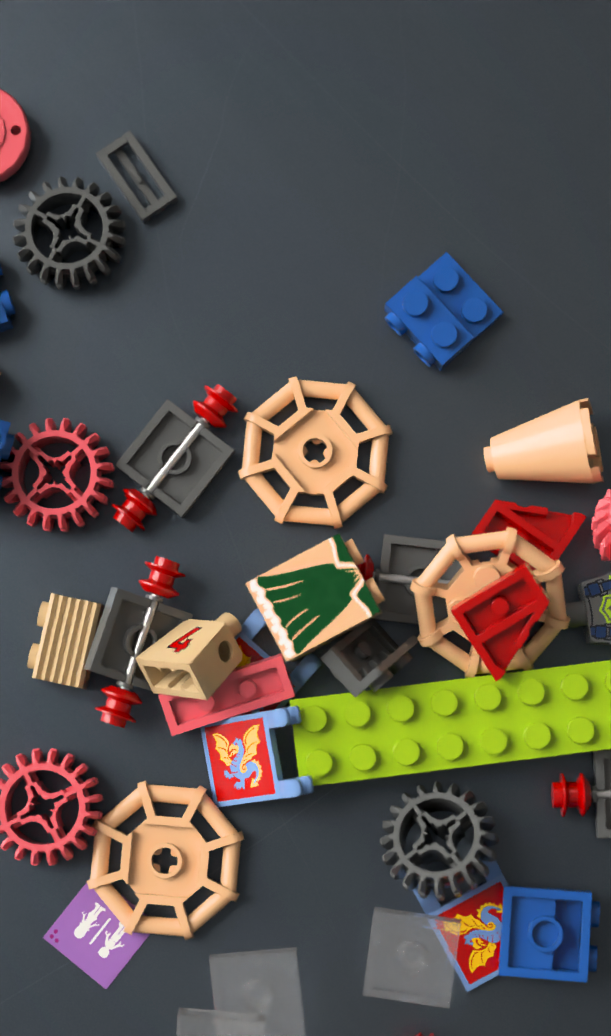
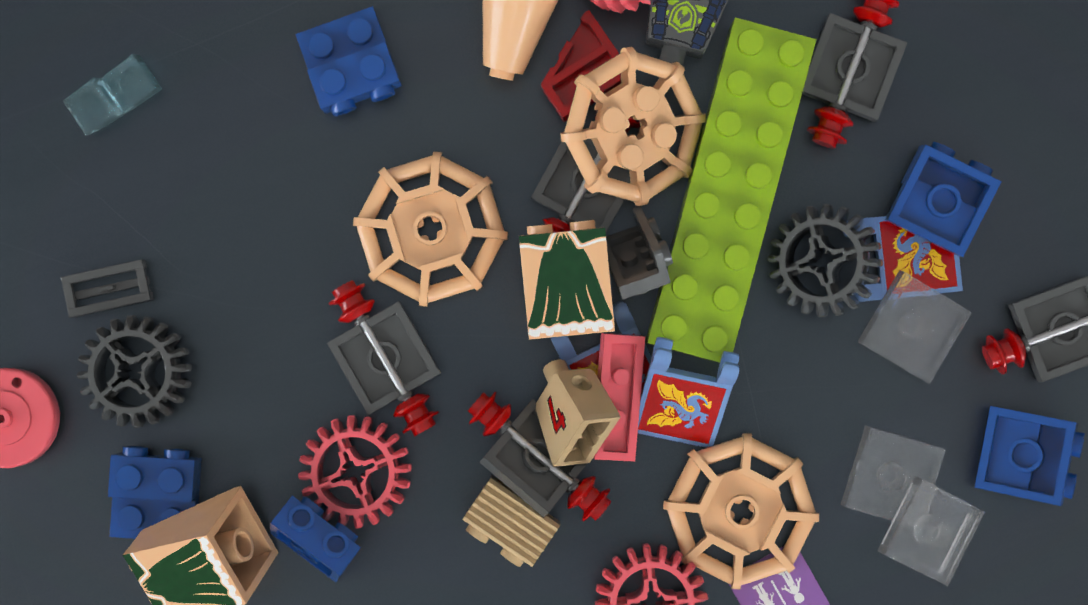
camera: 70 degrees left, 5 degrees up
red wing [451,562,550,681] -> none
none -> clear light blue slope [63,54,162,135]

